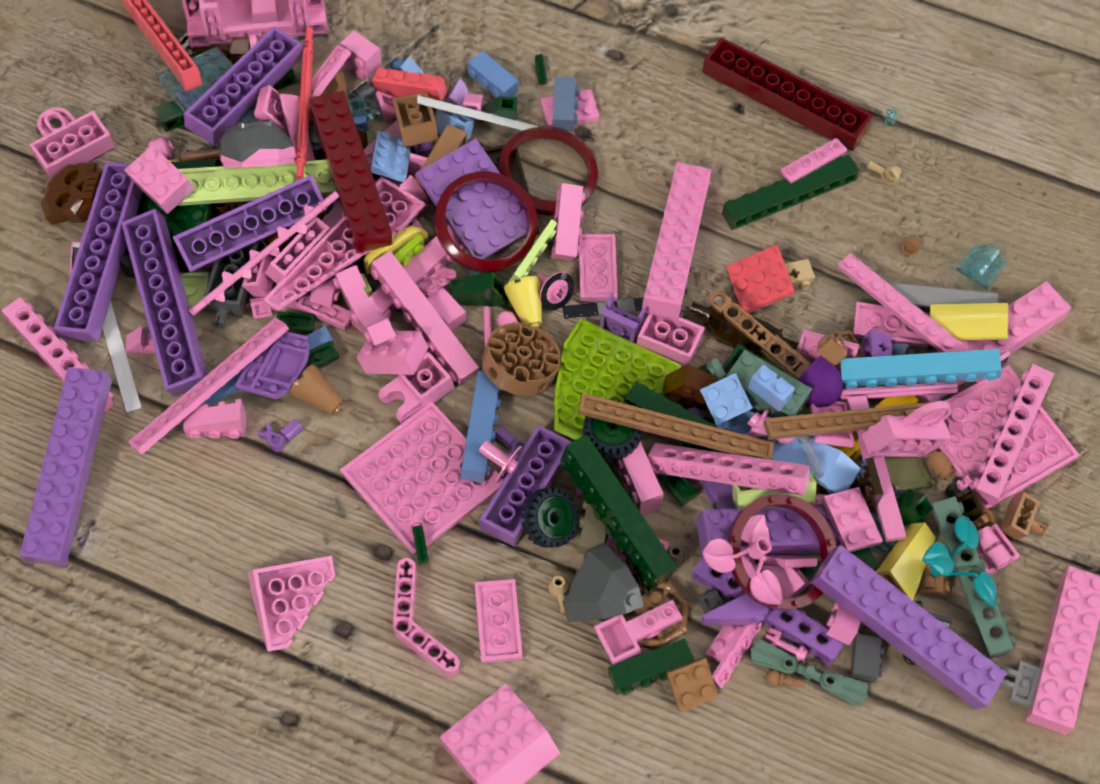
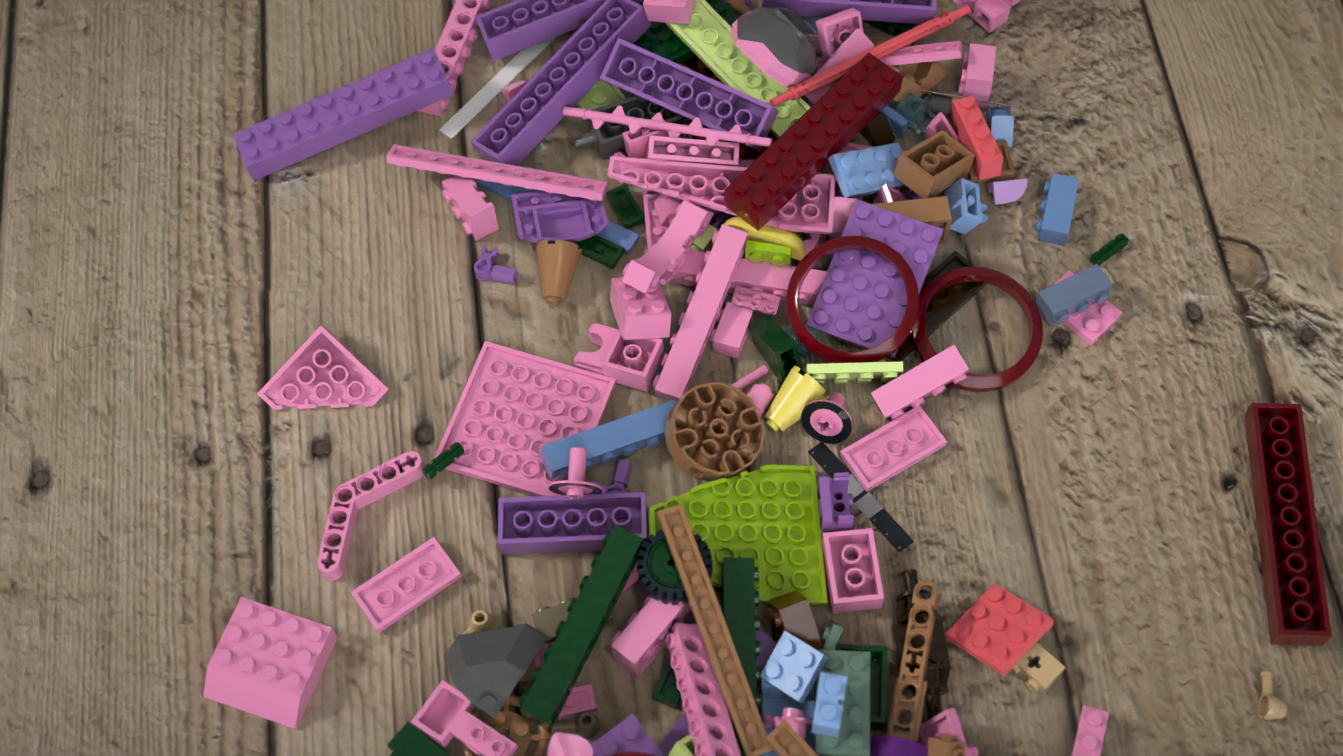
camera: 65 degrees right, 0 degrees up
white sticker [417,95,539,130] -> none
bright pink brick [463,93,483,120] -> none
dark green slope [481,96,517,122] -> none
wheel [521,488,580,548] -> none
bright pink brick [642,162,712,319] -> none
dark green brick [722,155,860,230] -> none
bright pink bracket [780,138,847,183] -> none

